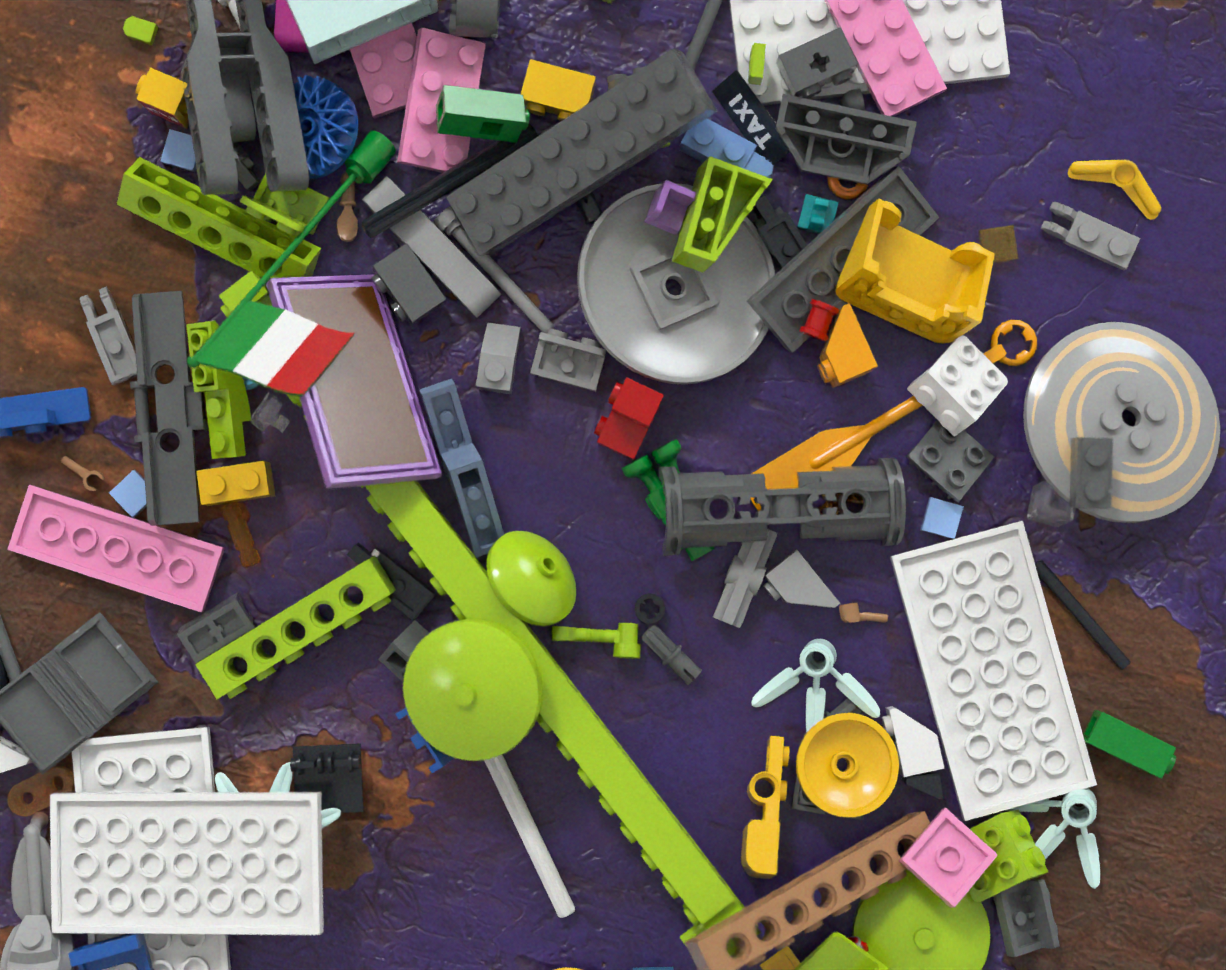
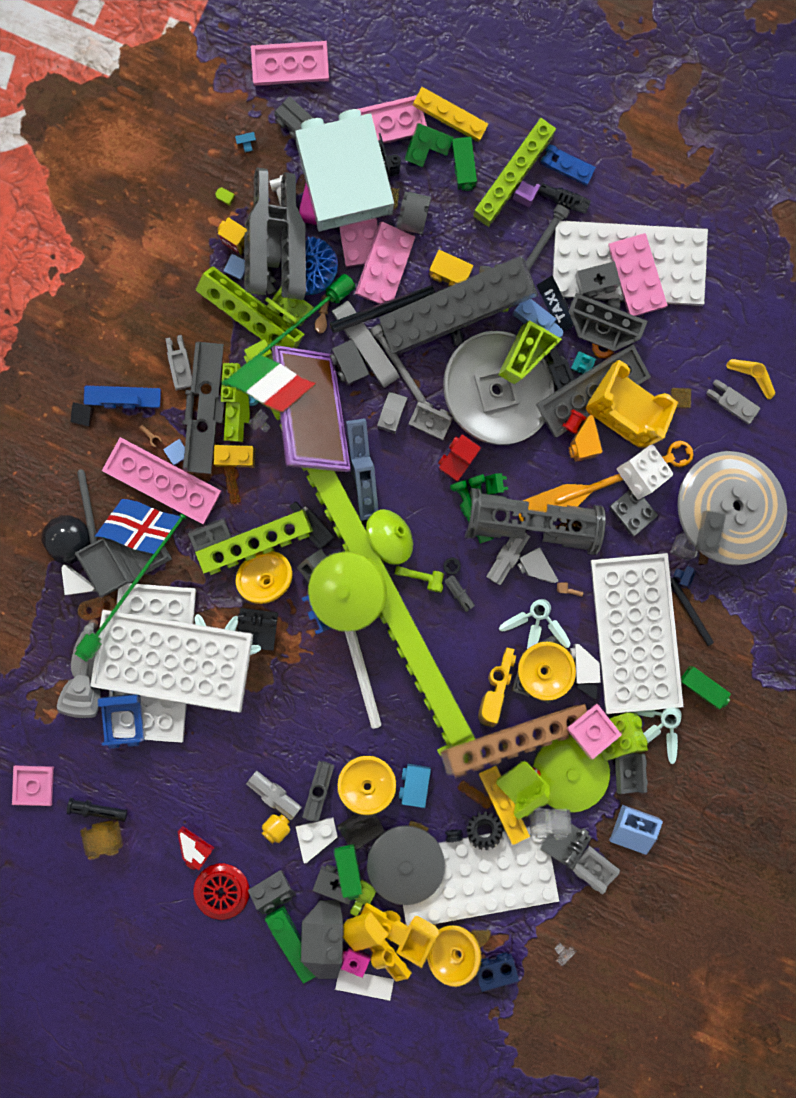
camera: 10 degrees right, 0 degrees up
brick [436,85,529,143] -> none
medium lavender panel [644,180,697,235] -> none
lime tile [748,43,766,85] -> none
light blue tile [920,497,964,539] -> none
none -> flag [74,499,186,662]
none -> yellow dish [236,551,292,604]
none -> green tile [485,473,508,495]
none -> dark blue tile [673,566,696,589]

